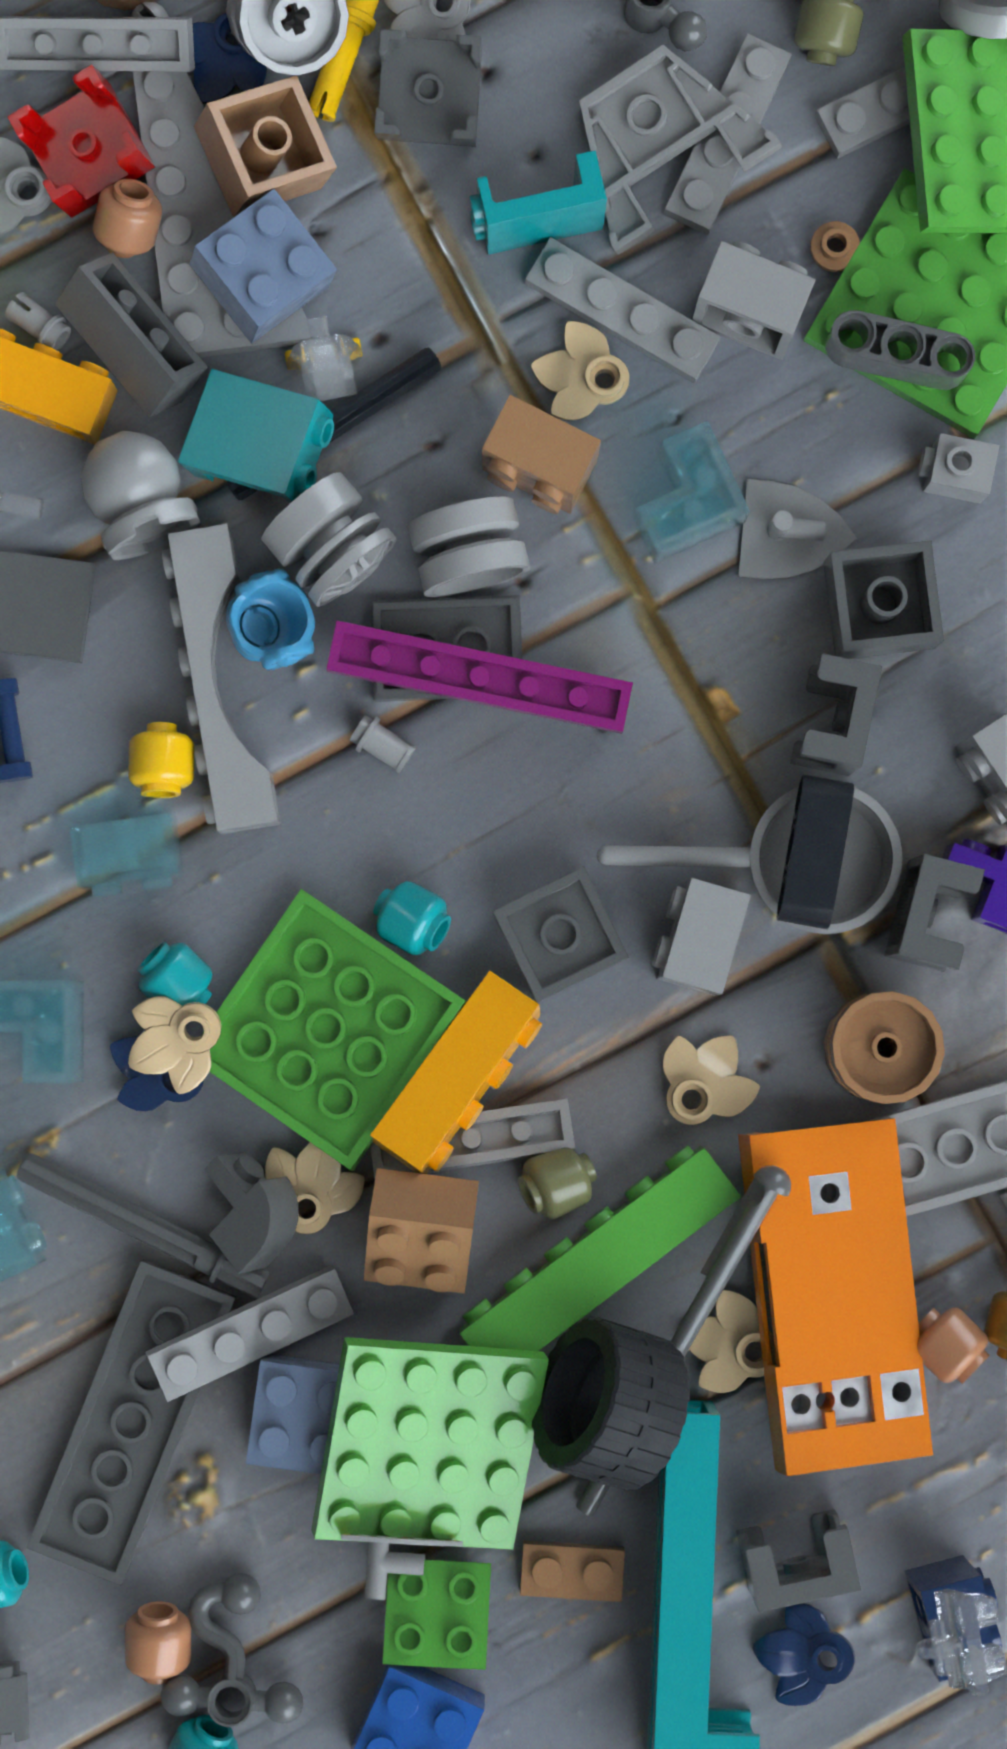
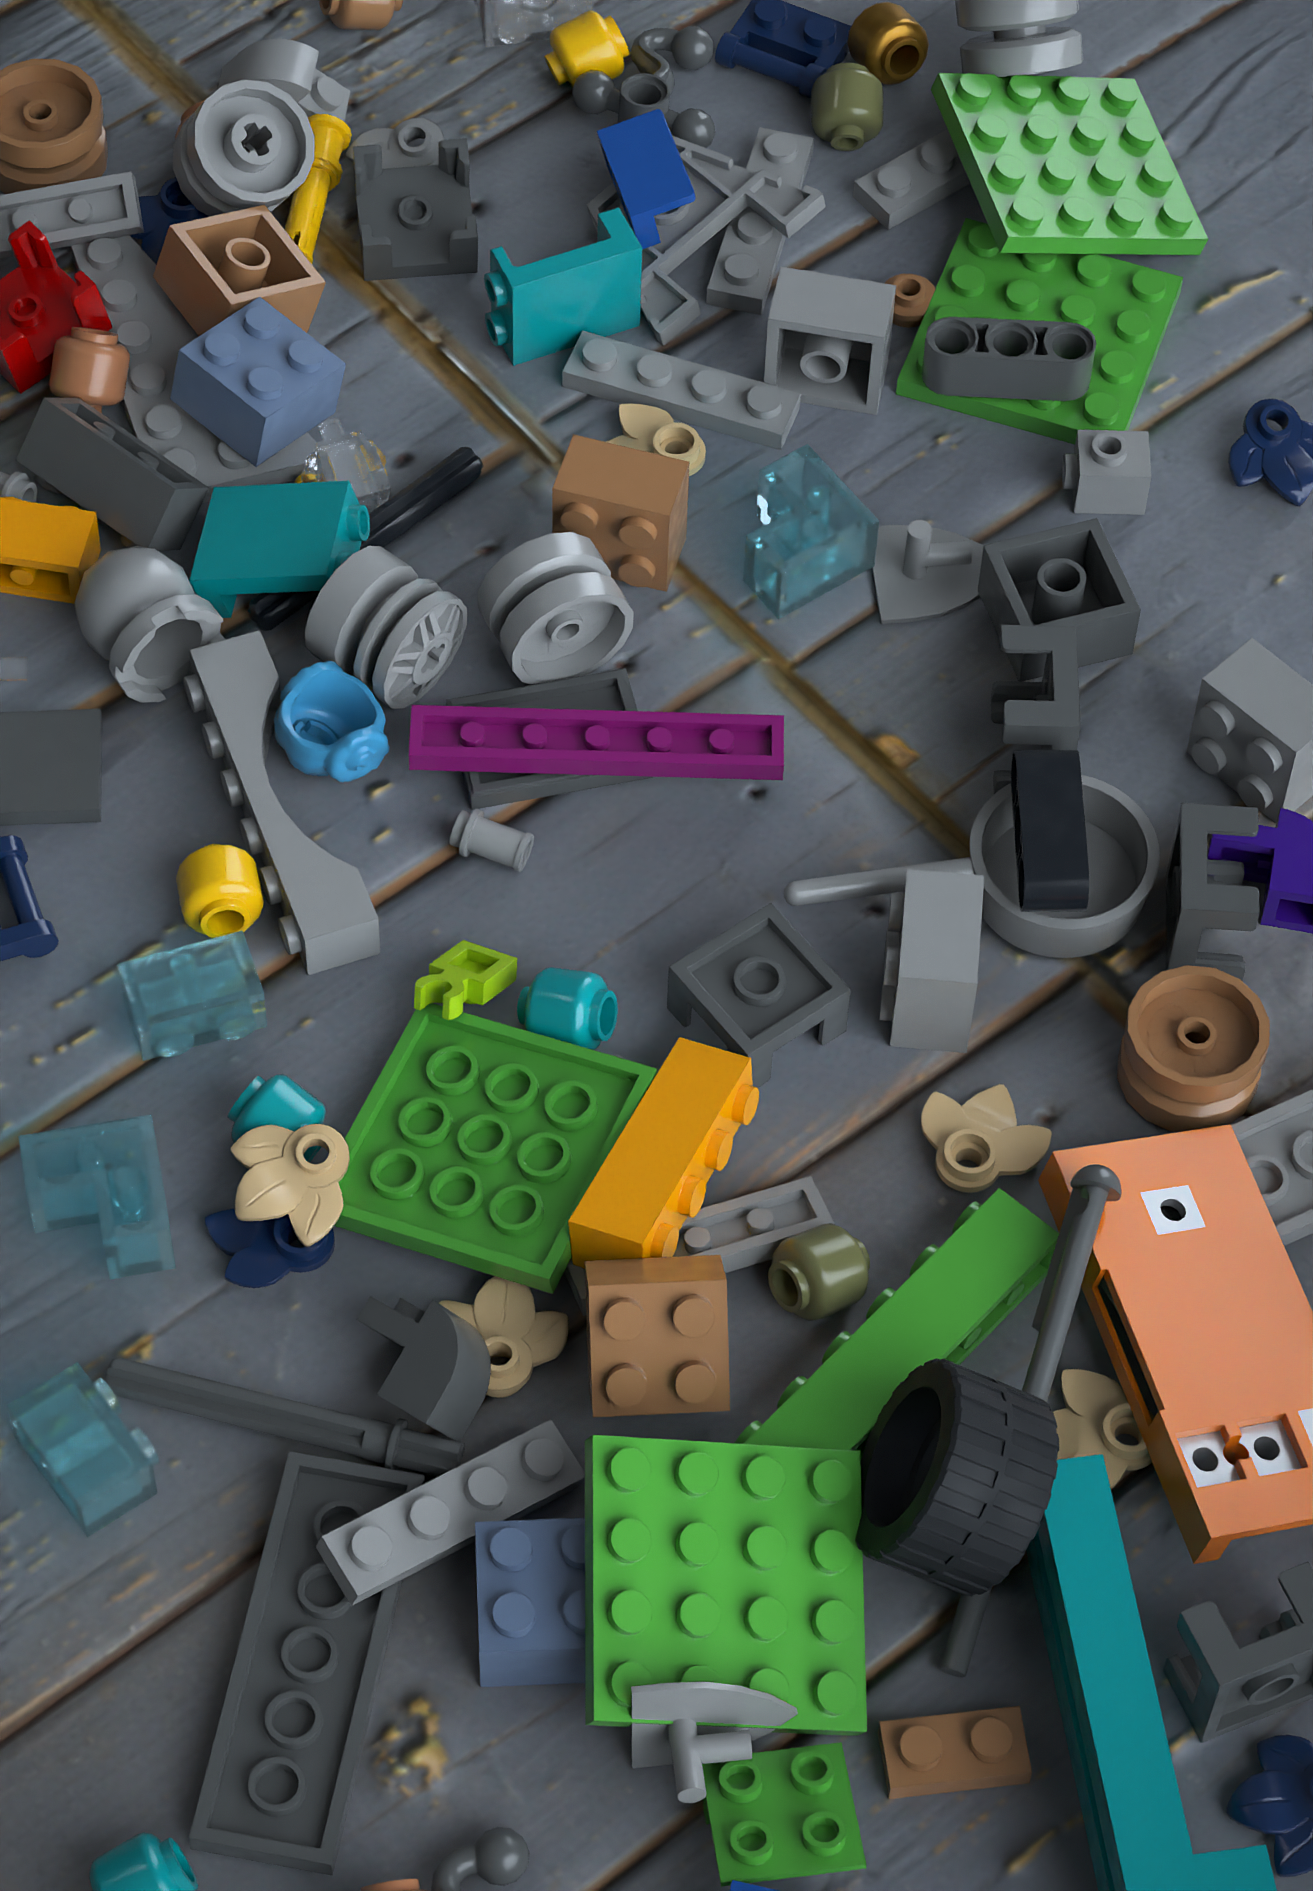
camera: 10 degrees left, 30 degrees down
none -> lime plate [414,940,518,1020]
none -> blue panel [597,109,696,250]

